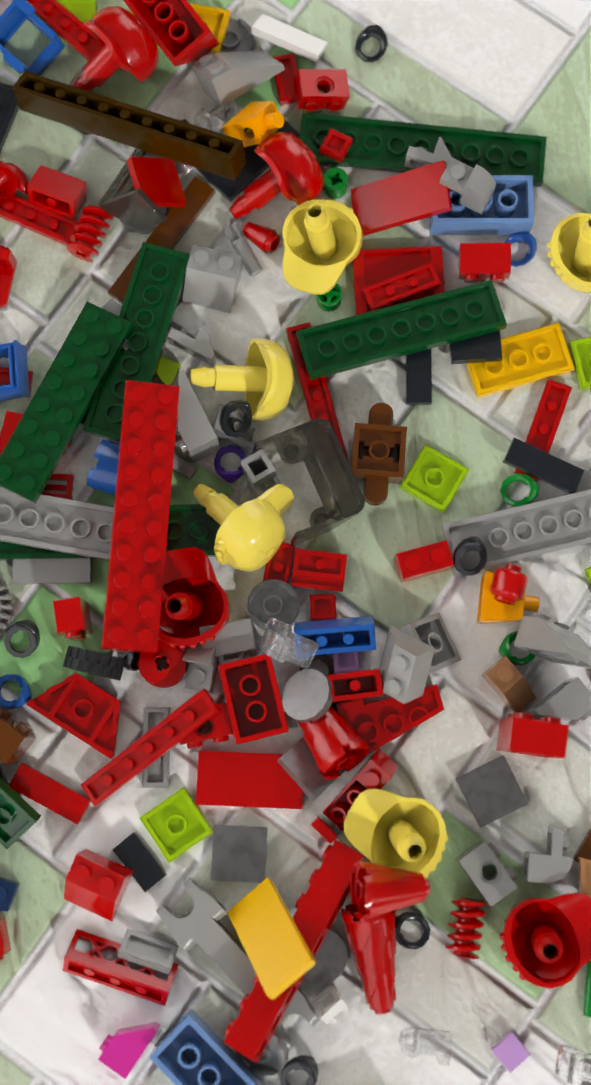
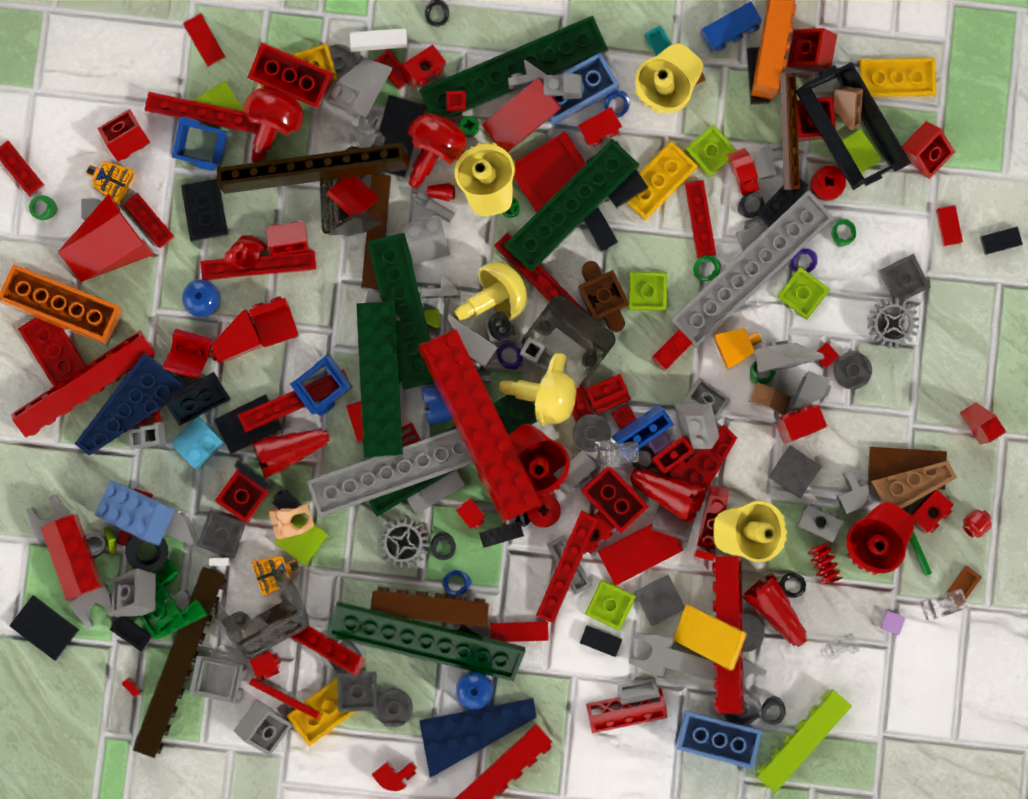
camera: 35 degrees left, 5 degrees up
red wing [26,673,121,759] -> none
red slope [64,848,134,922] -> none
red piece [67,205,114,262] -> none
dark pink slope [98,1022,160,1079] -> none
light grey slope [182,644,219,693] -> none
light orange torso [222,101,284,147] -> none
flat silver tile [282,669,333,723] -> none
white tile [311,984,348,1024] -> none
red cone [350,861,430,920] -> none
red tile [362,261,441,312] -> none
black piece [453,537,487,576] -> none
red head [490,564,528,605] -> none
black tile [503,438,585,494] -> none

